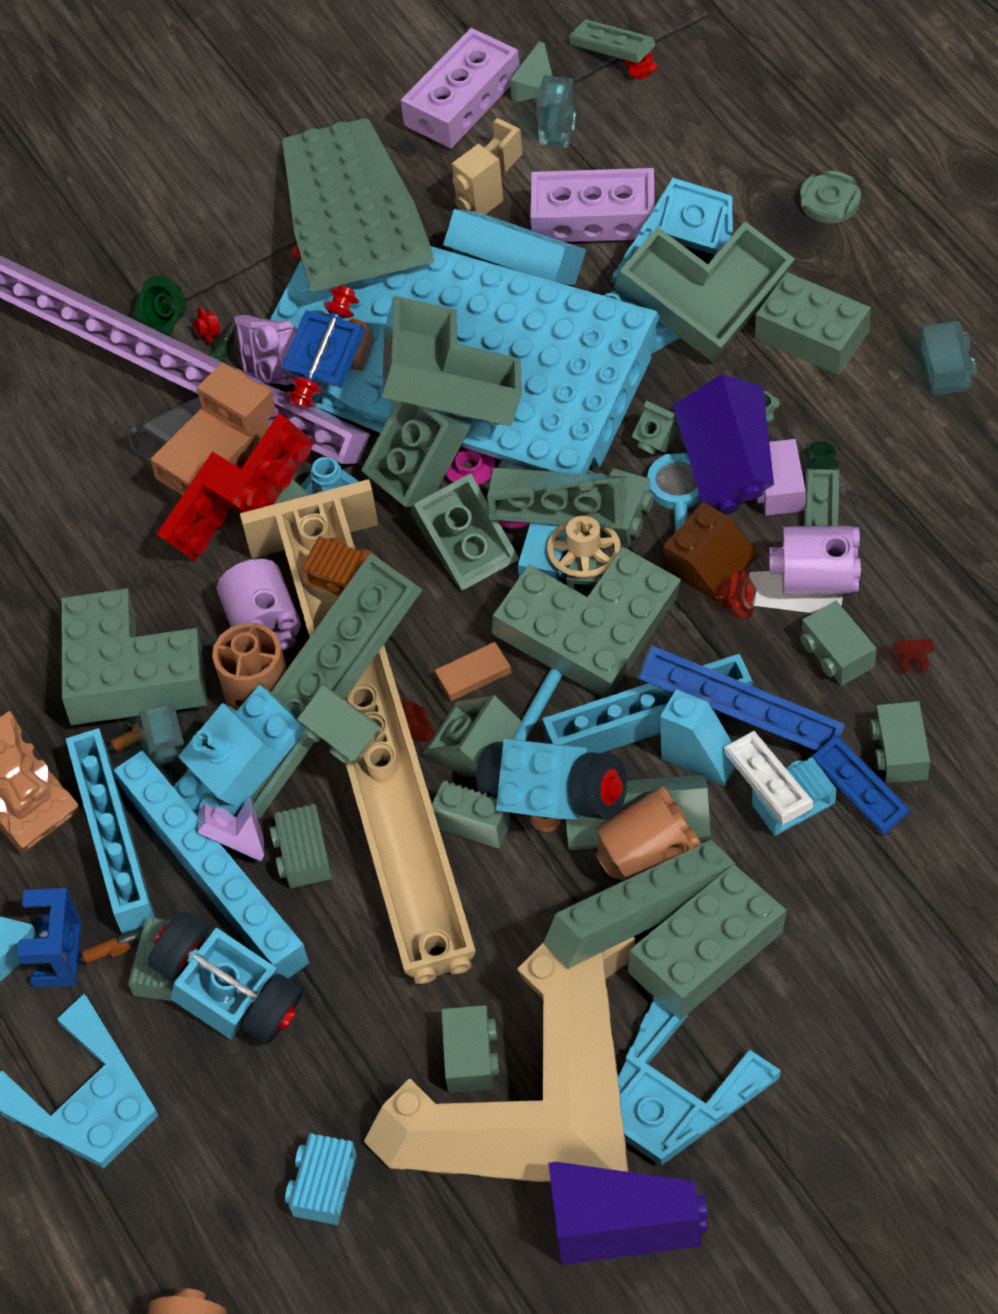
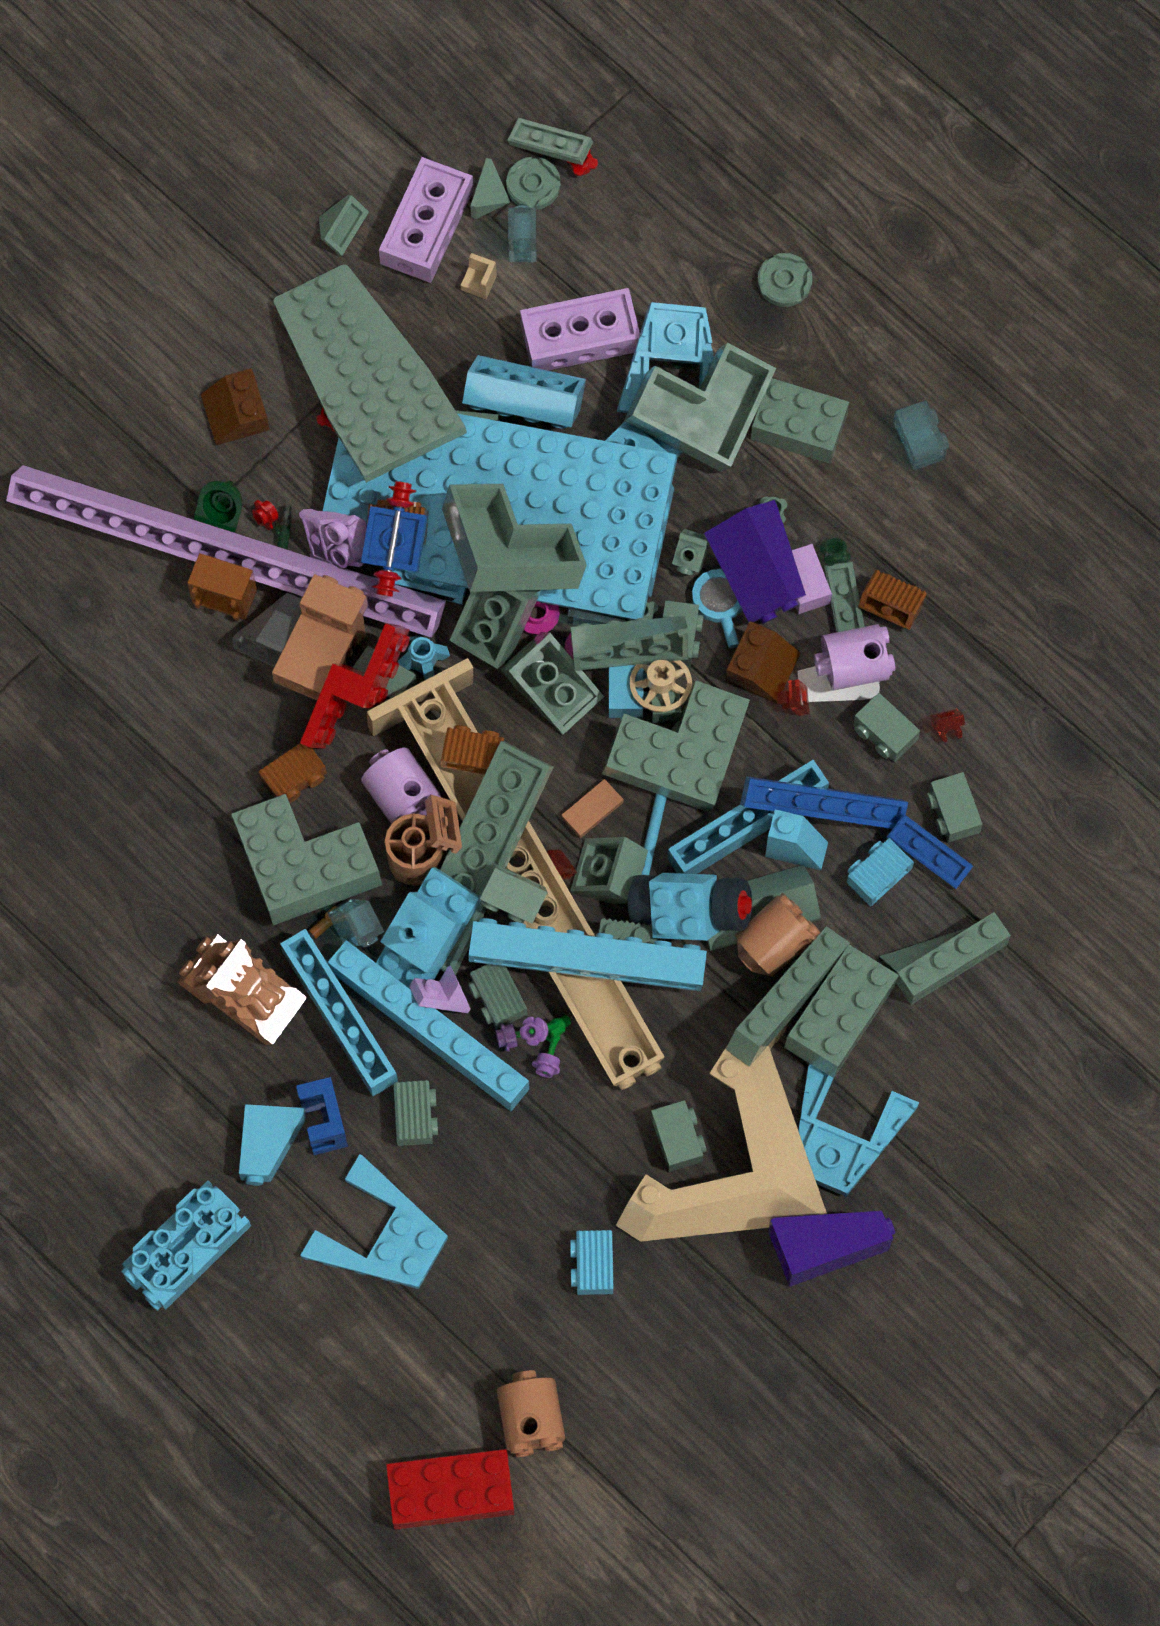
camera: 20 degrees left, 15 degrees up
dark orange piece [77,927,143,964] -> none
brick [147,910,303,1045] -> none
tan brick [452,144,503,214] -> none
white tile [724,731,813,825] -> none
none -> dark orange container [187,553,257,621]
none -> reddish brown slope [201,368,270,446]
none -> dark orange brick [259,743,327,803]
none -> sand green slope [319,195,369,256]
none -> nougat tile [425,795,462,854]
none -> medium azure brick [469,918,707,991]
none -> medium lavender plant [495,1015,571,1078]
none -> sand green tile [506,157,561,210]
none -> dark orange brick [858,570,927,630]
none -> sand green wedge [879,912,1011,1005]

